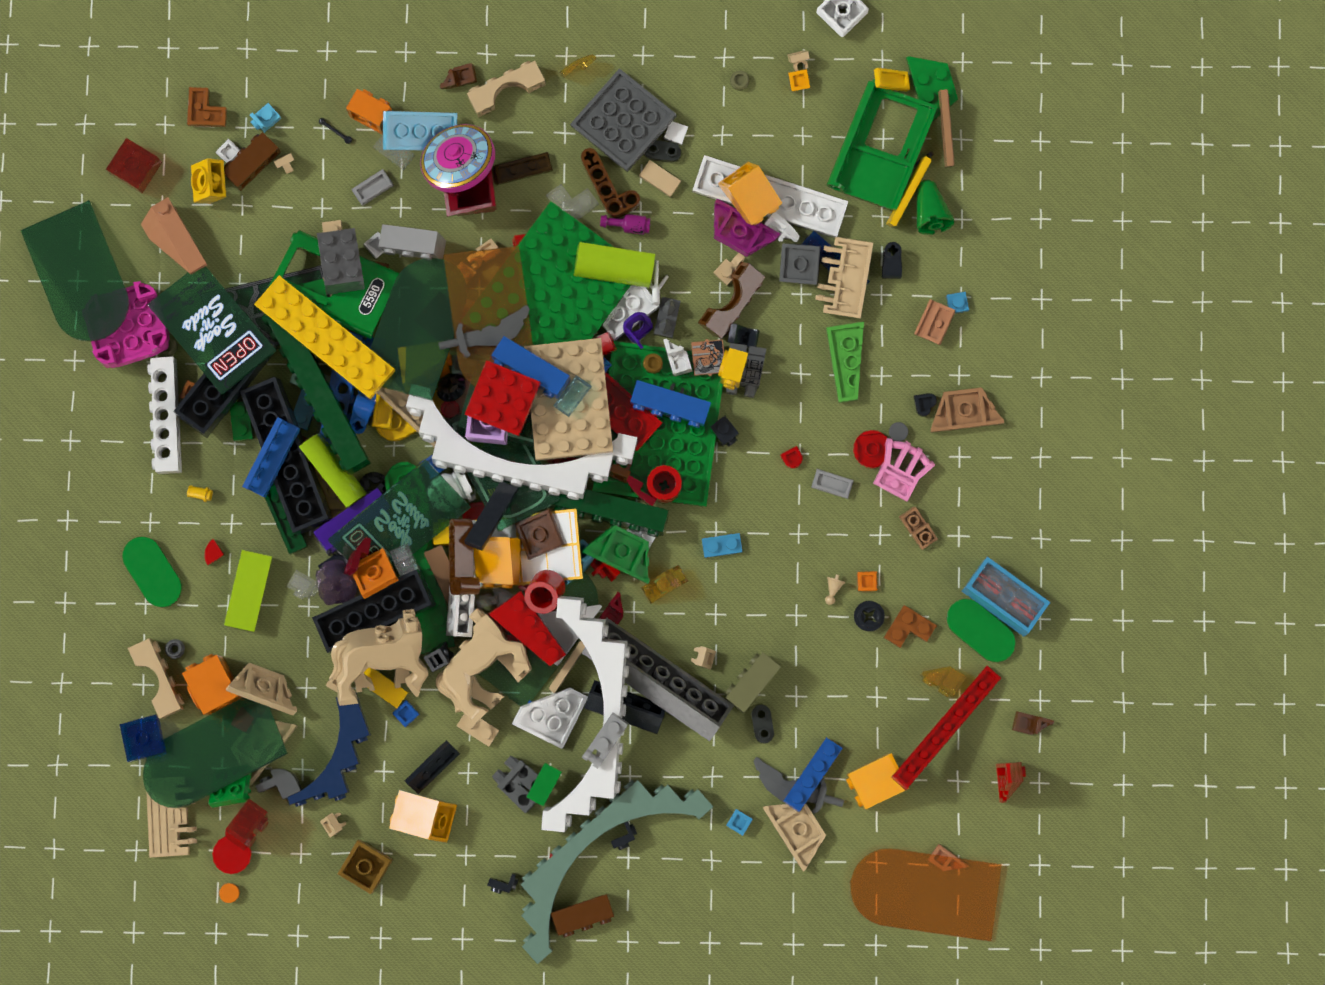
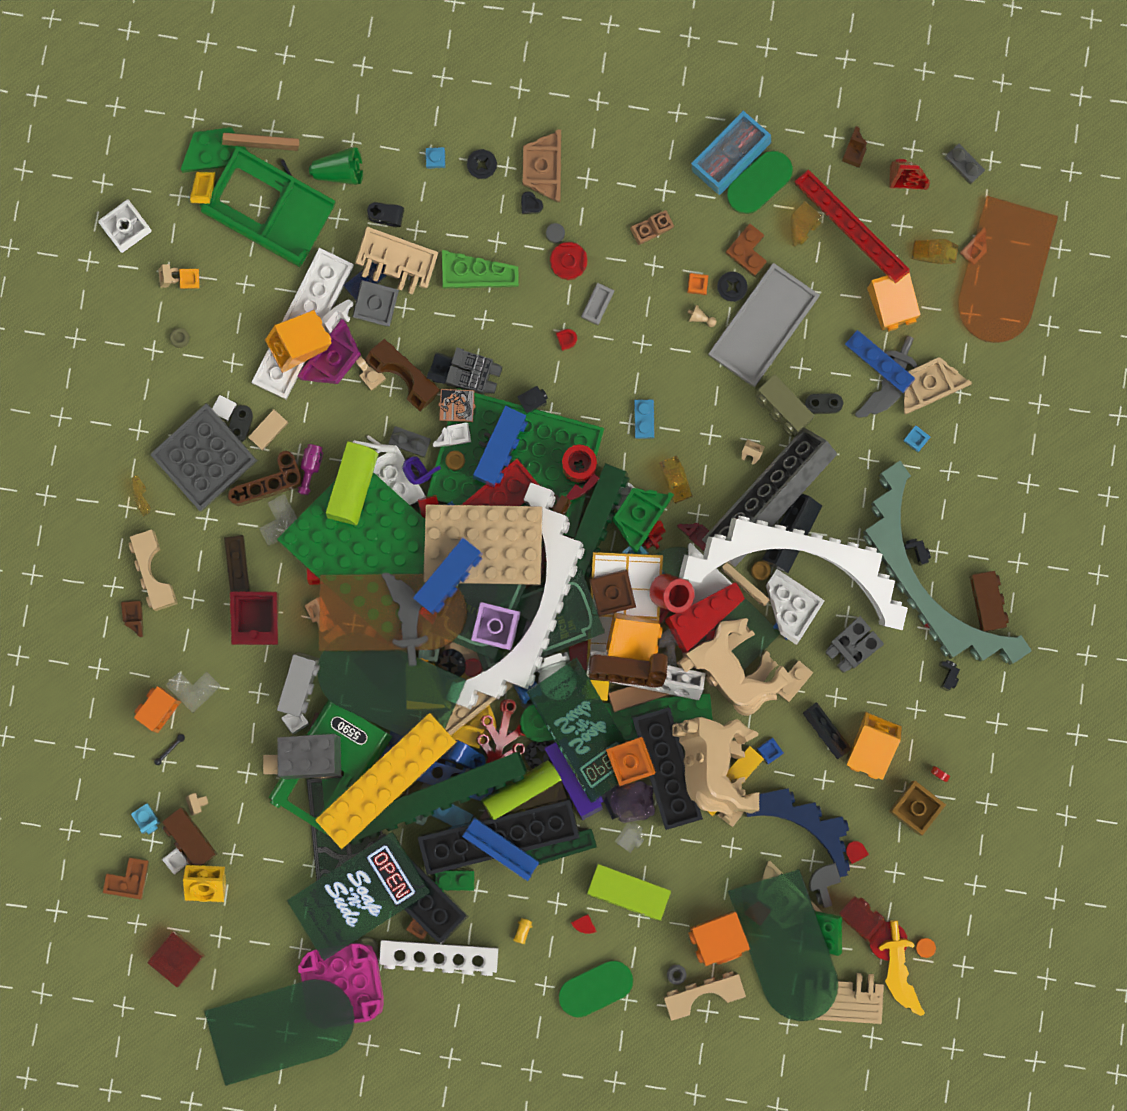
camera: 85 degrees left, 0 degrees up
clear blue plate [119,714,166,762] -> none
nougat wedge [141,197,207,274] -> none
tan wing [226,663,297,716] -> none
tan tile [320,813,346,838] -> none
dark red slope [344,537,371,575] -> none
light grey tile [351,169,394,206] -> none
medium azure tile [383,111,457,150] -> none
clear brick [390,543,420,576] -> none
dish [420,124,495,193] -> none
black leg [423,641,454,672] -> none
red plate [464,360,541,436] -> none
black tile [464,482,518,551] -> none
green tile [527,763,562,807] -> none
clear light blue tile [553,375,592,417] -> none
light grey plate [582,713,629,769] -> none
yellow brick [718,348,748,390] -> none
bright pink plate [873,438,935,502] -> none
yellow tile [886,156,932,227] -> none
nougat plate [914,299,956,345] -> none
none -> black gear [467,149,497,179]
none -> plant [476,699,525,764]
none -> light grey tile [708,263,820,388]
none -> pearl gold tile [751,561,771,581]
none -> red tile [846,841,869,864]
none -> yellow sword [879,920,925,1016]
none -> clear yellow slope [912,239,958,264]
none -> red tile [931,766,951,782]
none -> dark grey tile [945,144,985,184]

